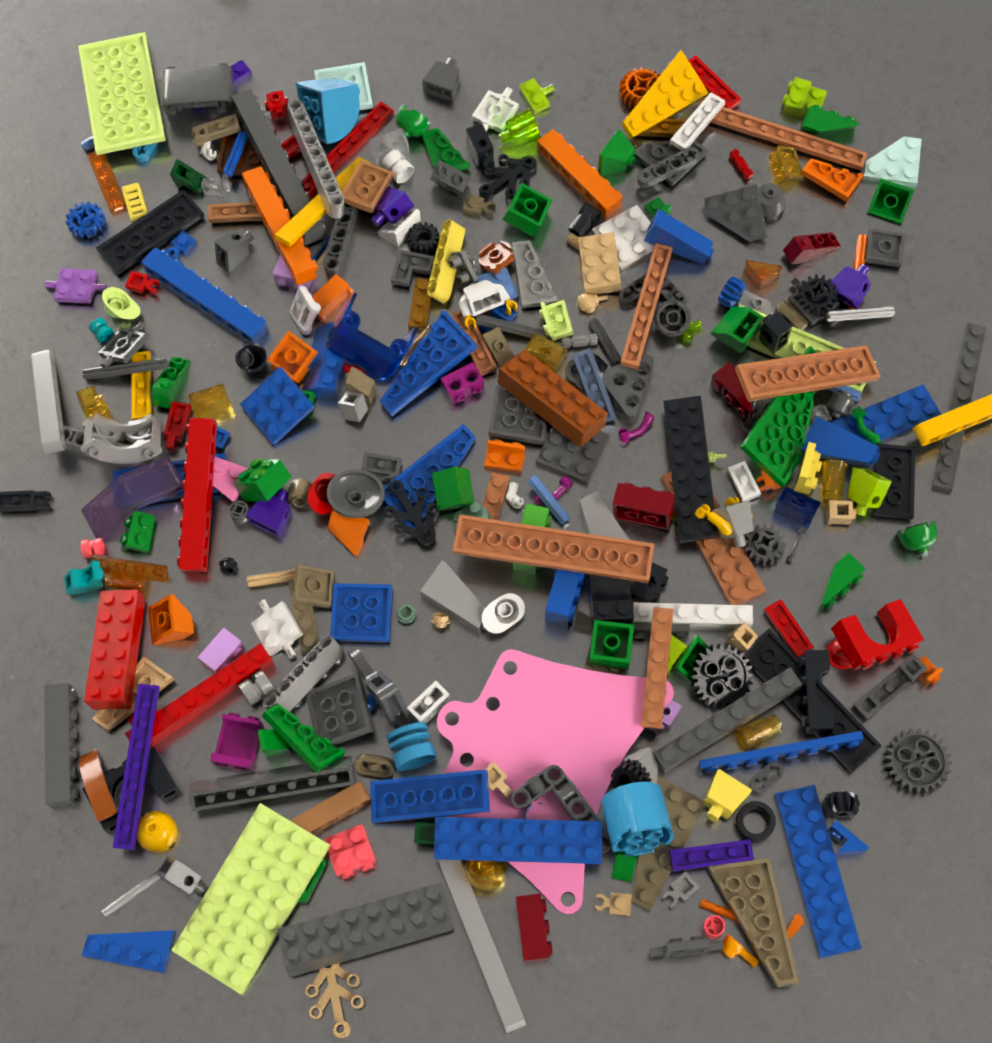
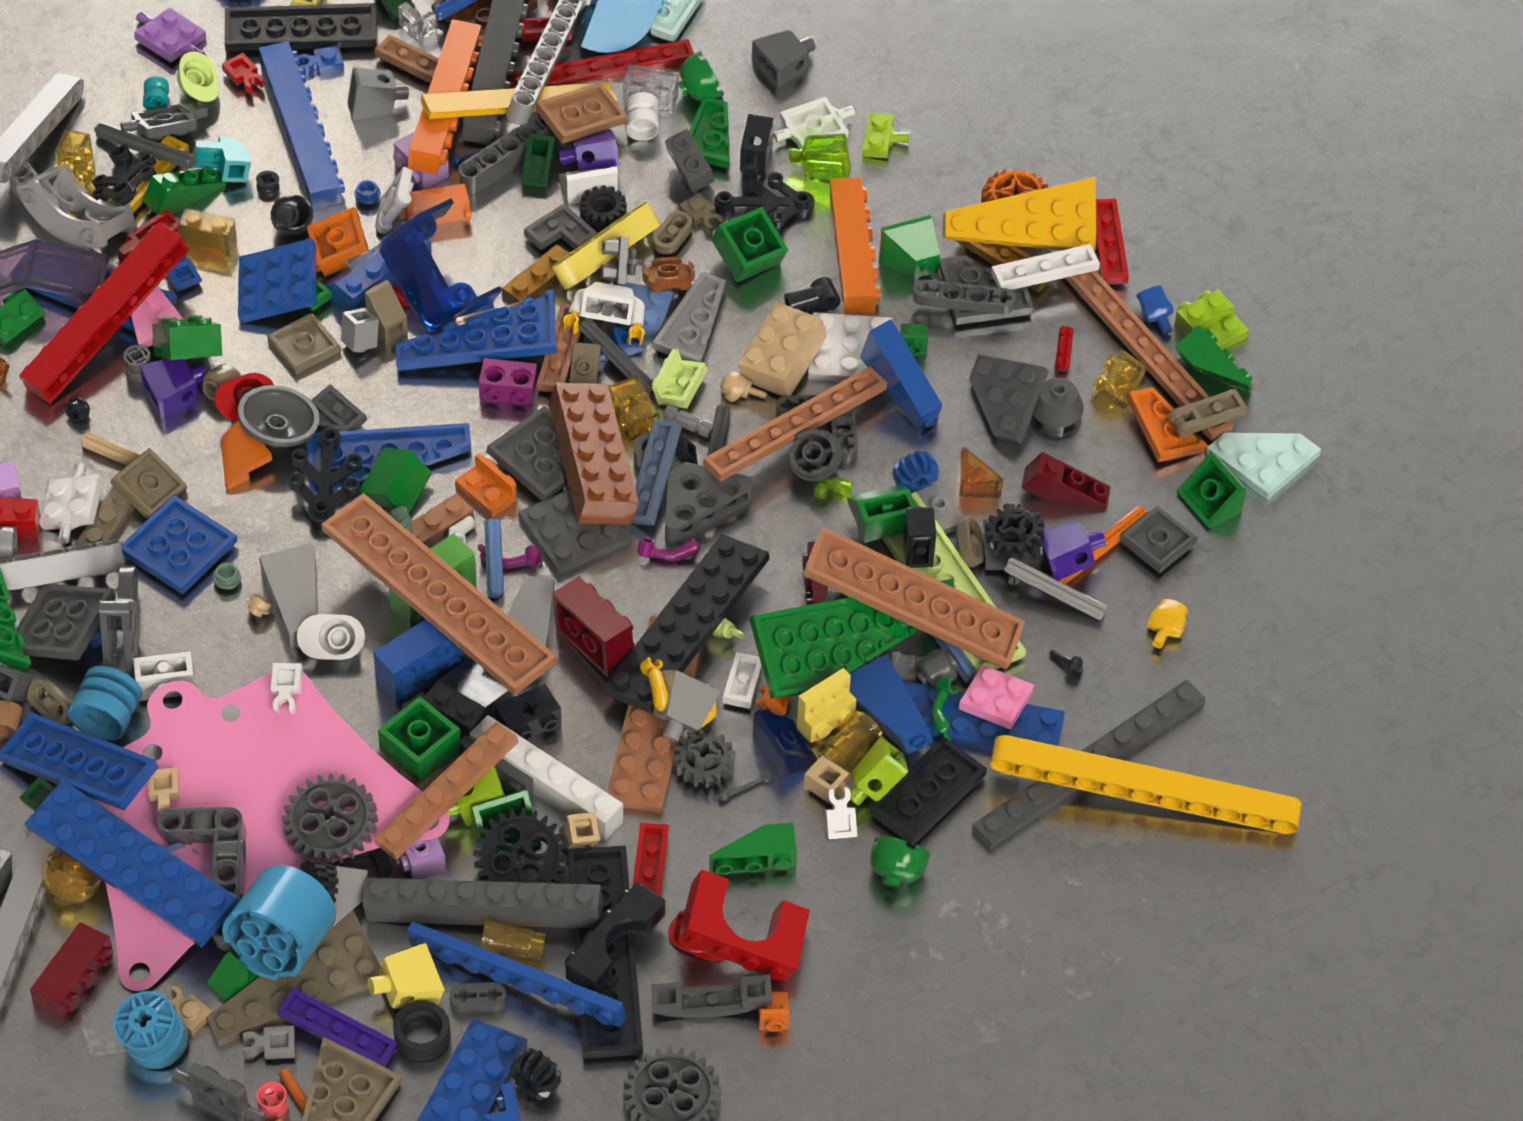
camera: 30 degrees right, 15 degrees down
none -> black plant [92,145,157,205]
none -> dark azure wheel [113,991,189,1069]
none -> teal brick [193,136,251,182]
none -> black bush [256,170,280,195]
none -> dark tan tile [267,312,341,375]
none -> white plate [271,663,303,714]
none -> dark grey gear [282,773,378,864]
none -> blue plate [354,180,381,204]
none -> dark green slope [521,133,555,189]
none -> dark tan plate [653,211,692,254]
none -> white plate [825,787,857,839]
none -> bright pink plate [959,665,1034,730]
none -> black hand [1049,649,1084,679]
none -> blue piece [1136,285,1174,335]
none -> yellow piece [1147,599,1188,648]
none -> dark tan plate [1168,389,1248,439]

